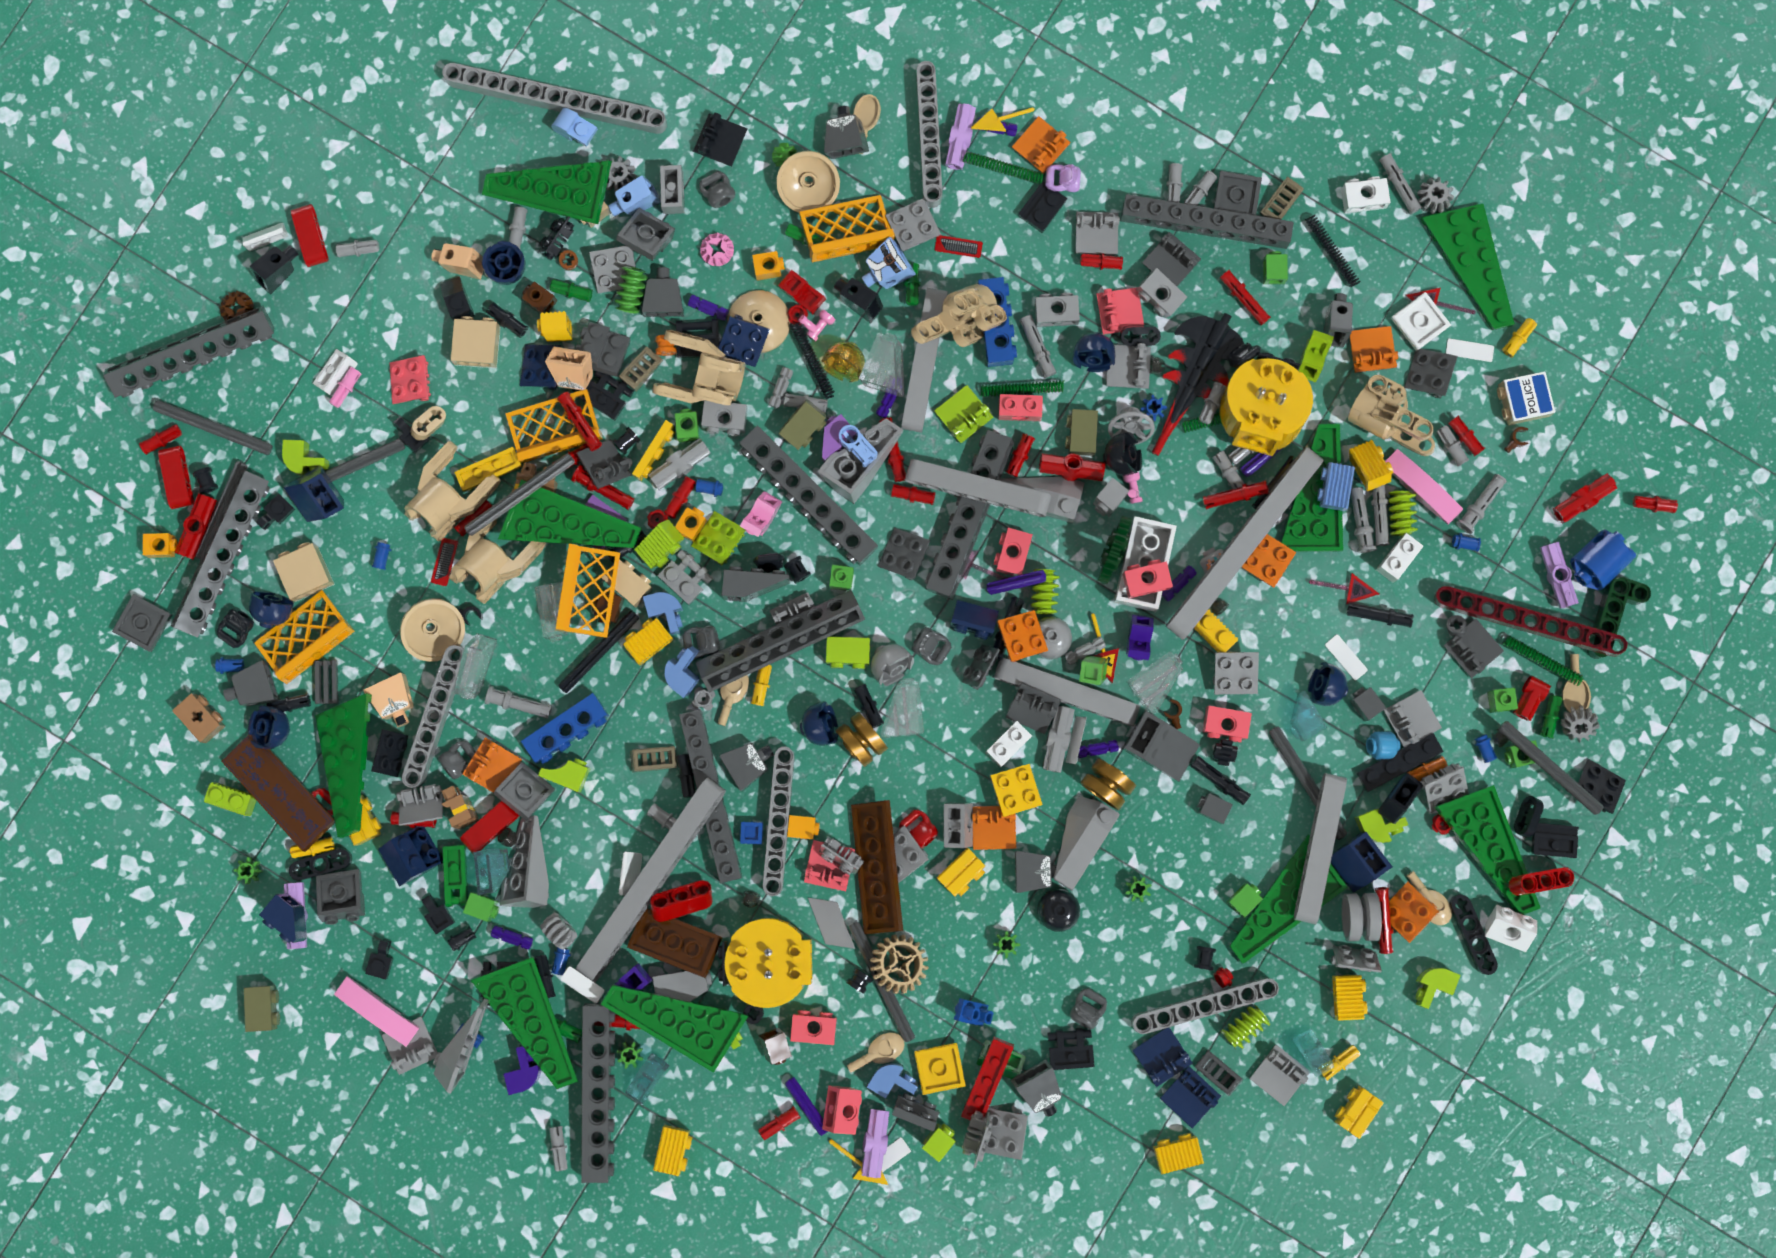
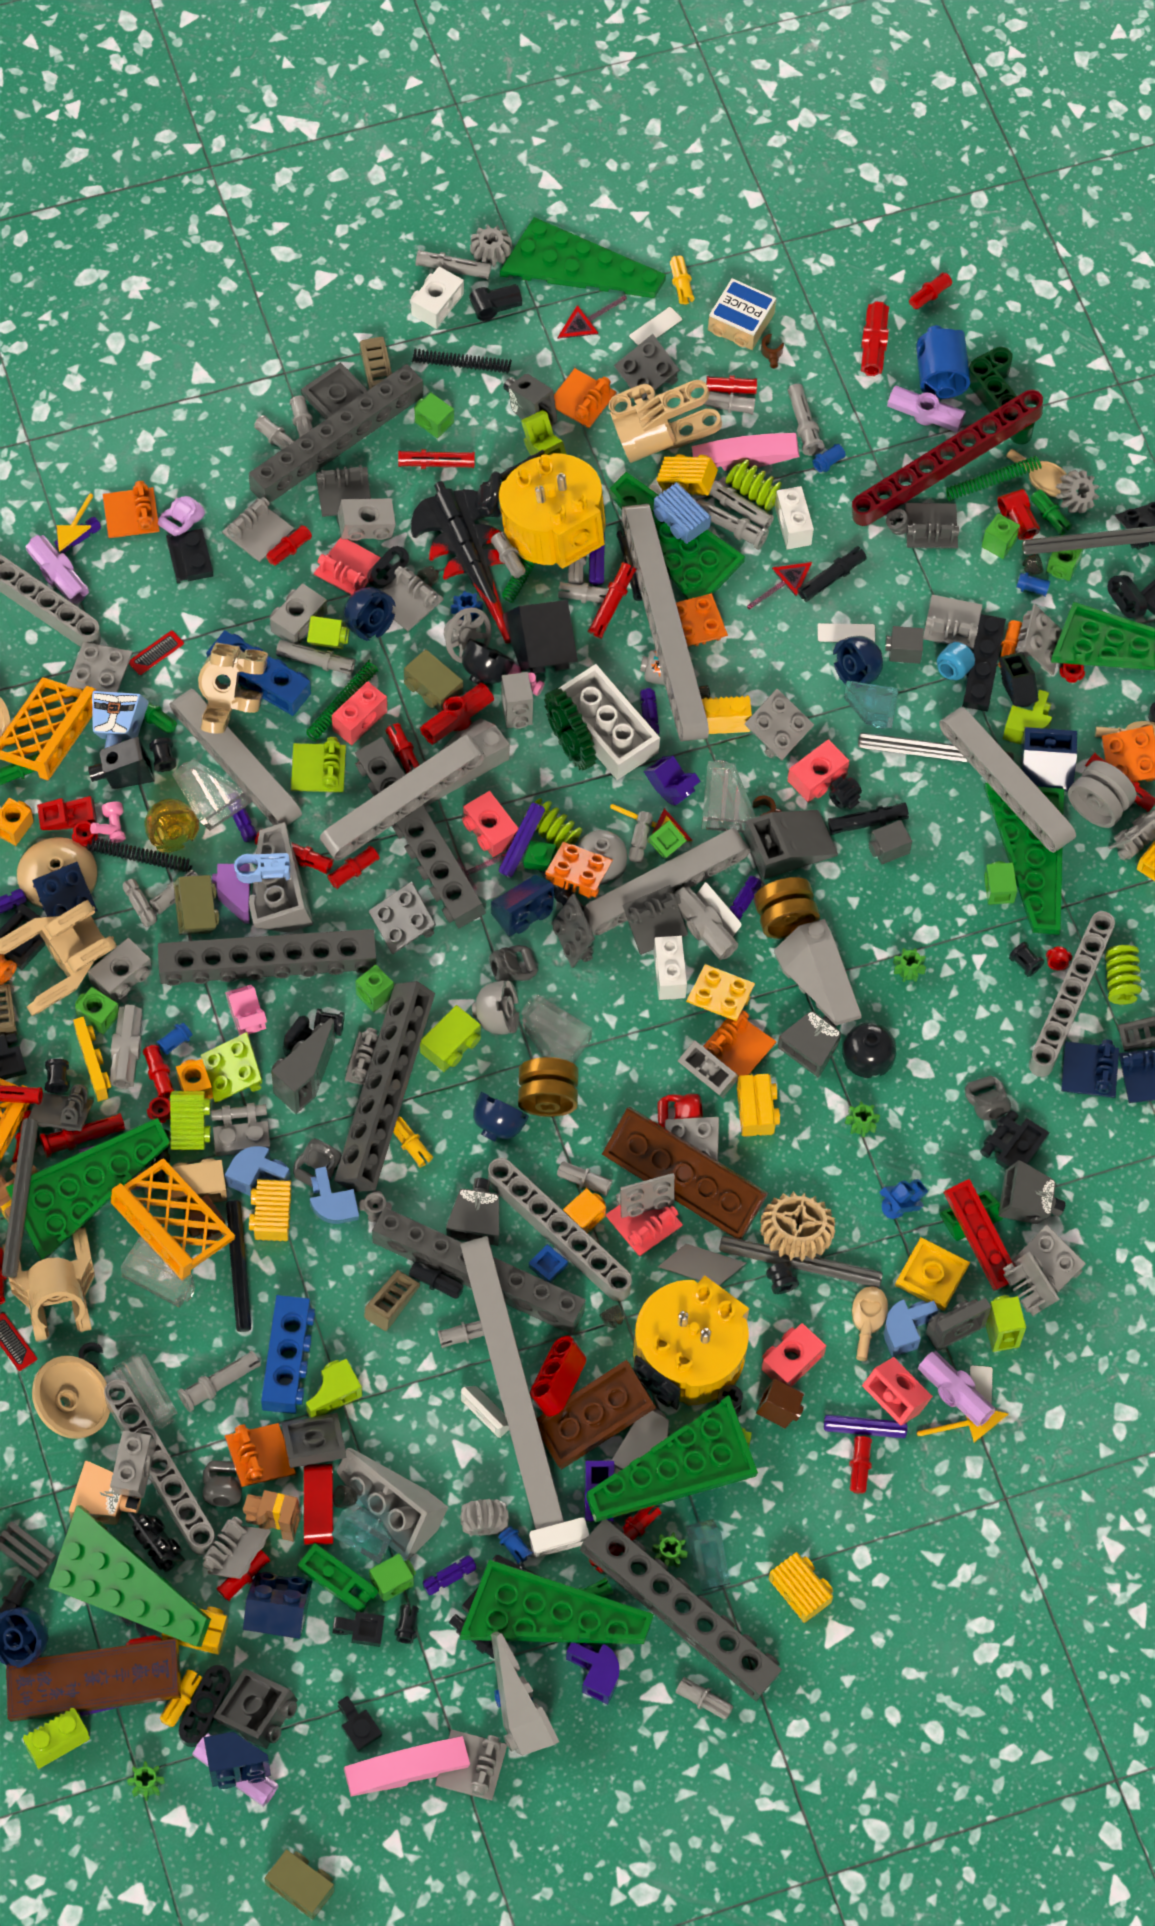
camera: 55 degrees left, 20 degrees down
tan piece [717,675,749,726] -> none
black pin [854,684,884,728] -> none
green piece [963,151,1044,185] -> none
coral brick [1122,559,1173,599] -> none
white plate [1391,292,1451,352] -> none
none -> light grey brick [110,1430,156,1499]
none -> black bush [149,738,177,772]
none -> lime brick [307,616,350,649]
none -> black piece [469,284,522,321]
none -> black slope [502,600,578,674]
none -> green plate [523,841,557,872]
none -> light grey axle [557,1161,613,1196]

